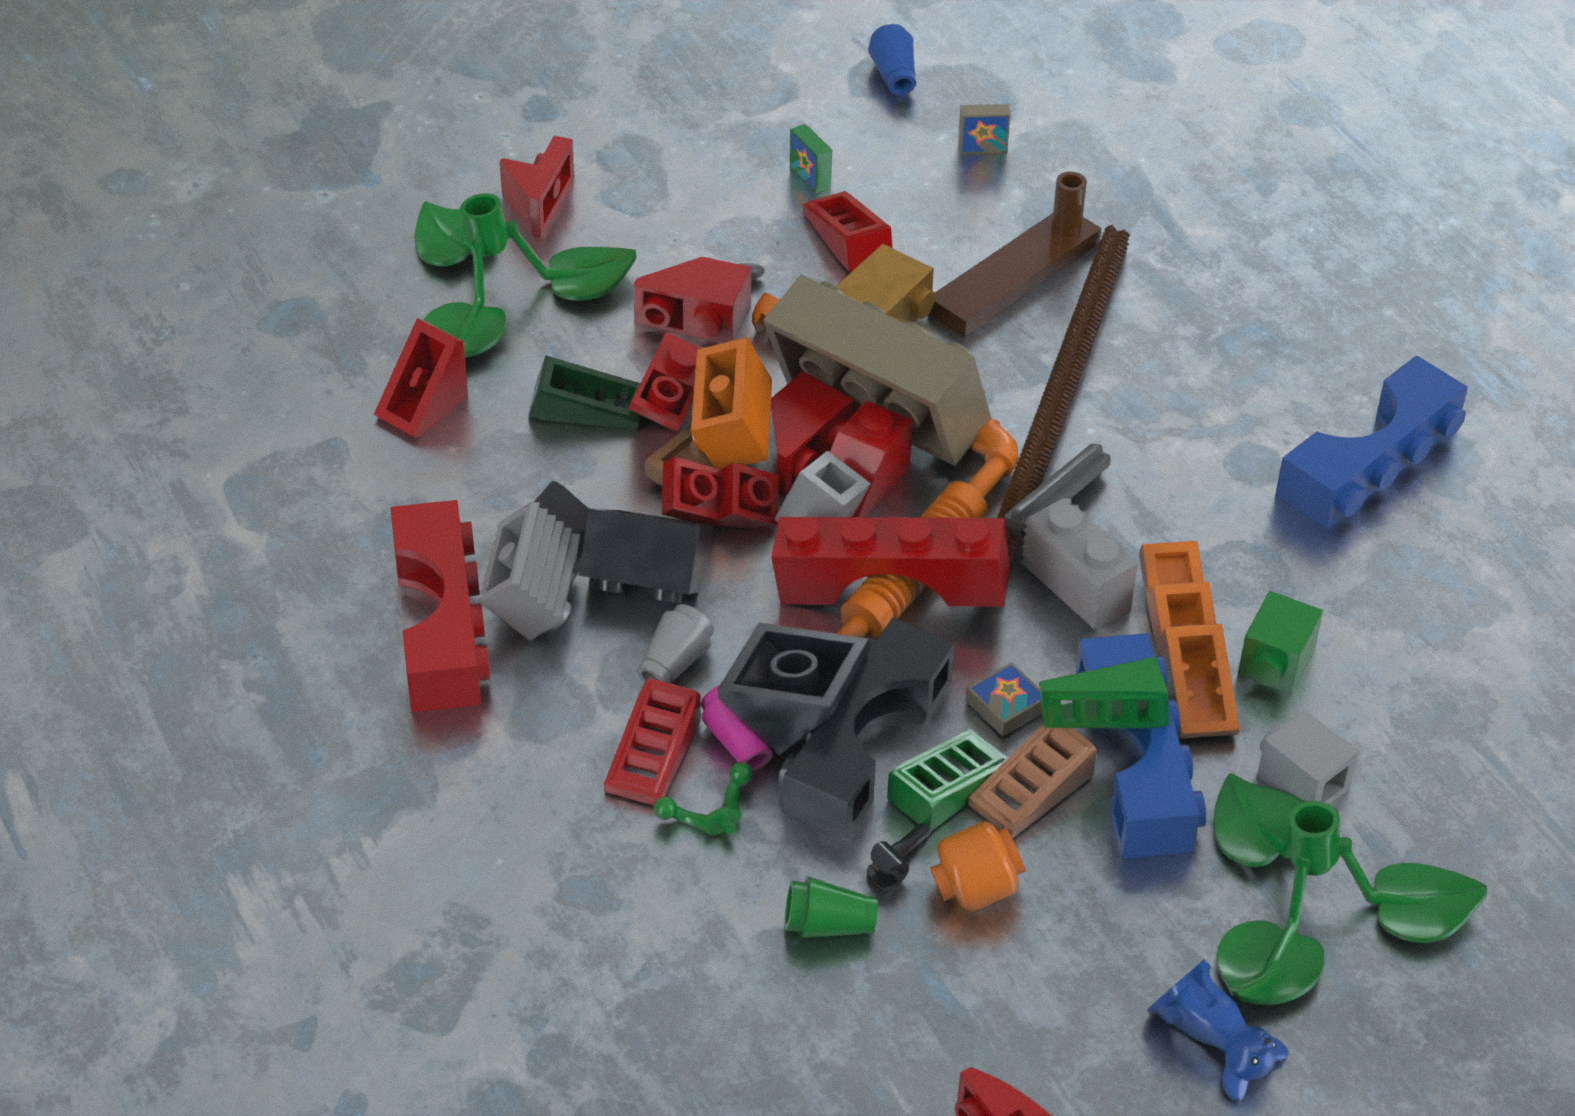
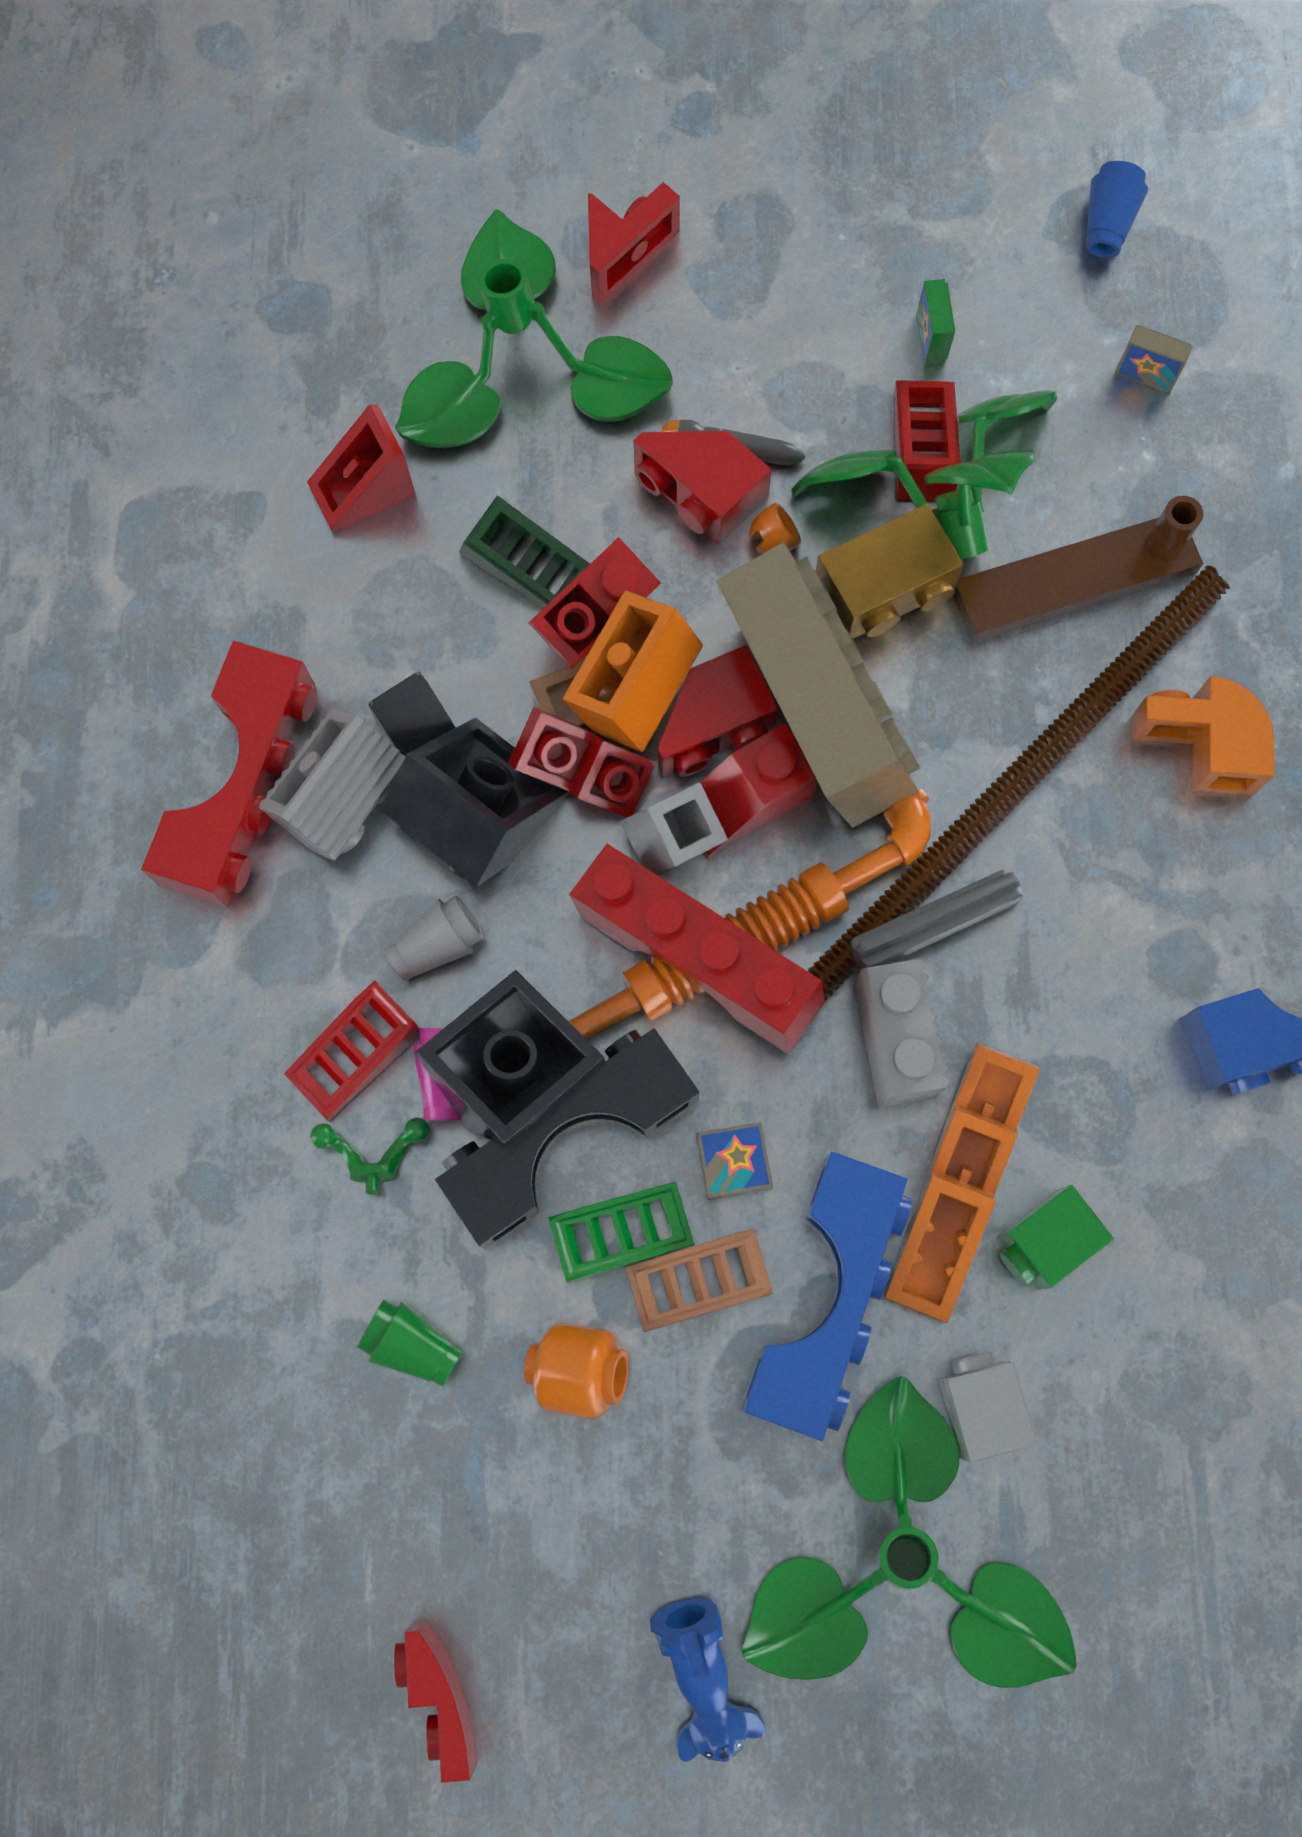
camera: 30 degrees right, 30 degrees up
black hand [866,823,930,891] -> none
green slope [1039,657,1169,728] -> none
none -> green plant [791,390,1058,559]
none -> orange brick [1131,676,1274,795]

